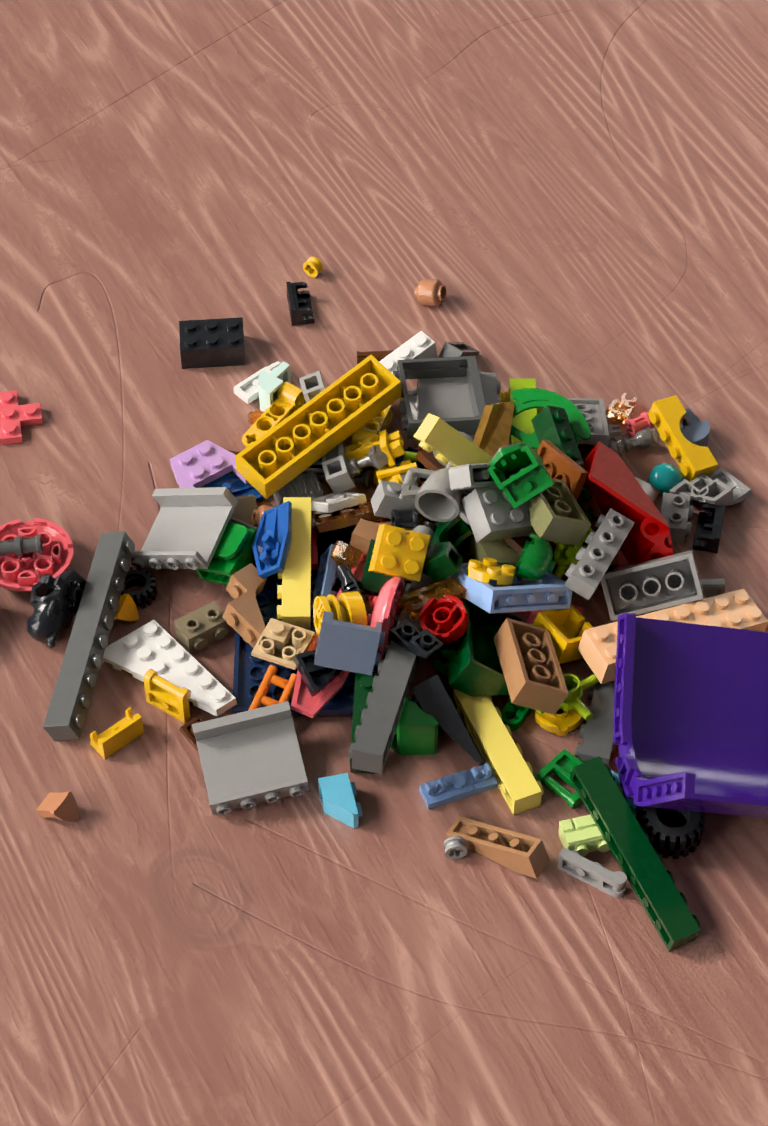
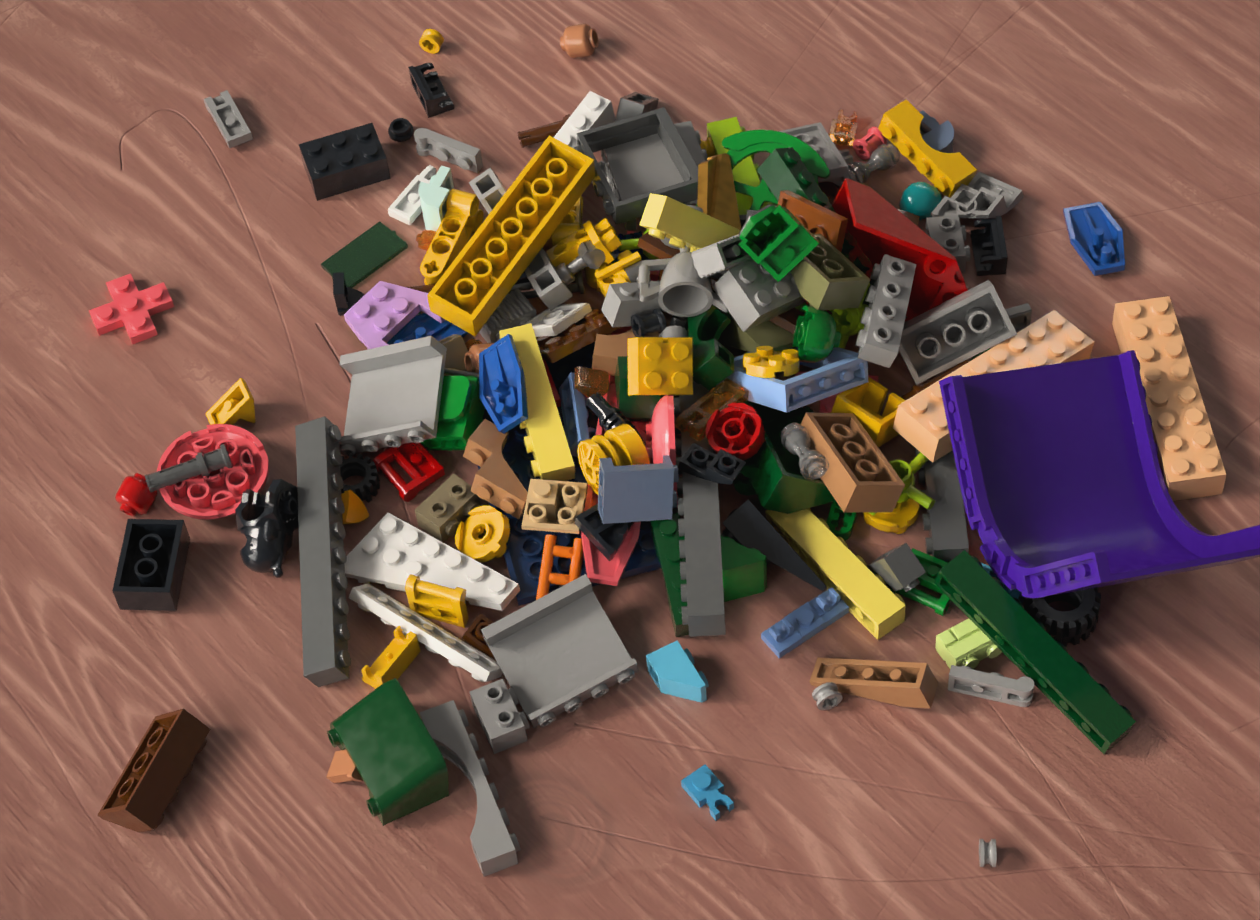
camera: 10 degrees left, 5 degrees up
none -> light grey plate [204,90,253,149]
none -> yellow slope [205,378,256,425]
none -> clear green piece [321,221,408,288]
none -> dark green windscreen [327,678,449,826]
none -> black tile [333,272,365,316]
none -> white plate [349,583,503,682]
none -> red plate [372,442,445,502]
none -> black plate [388,118,414,142]
none -> light grey plate [414,128,483,173]
none -> light grey arch [420,700,521,877]
none -> yellow plate [455,506,510,563]
none -> light grey brick [470,679,530,754]
none -> dark azure plate [681,764,734,821]
none -> clear piece [781,423,829,480]
none -> dark grey arch [867,543,926,592]
none -> light grey bush [979,839,997,867]

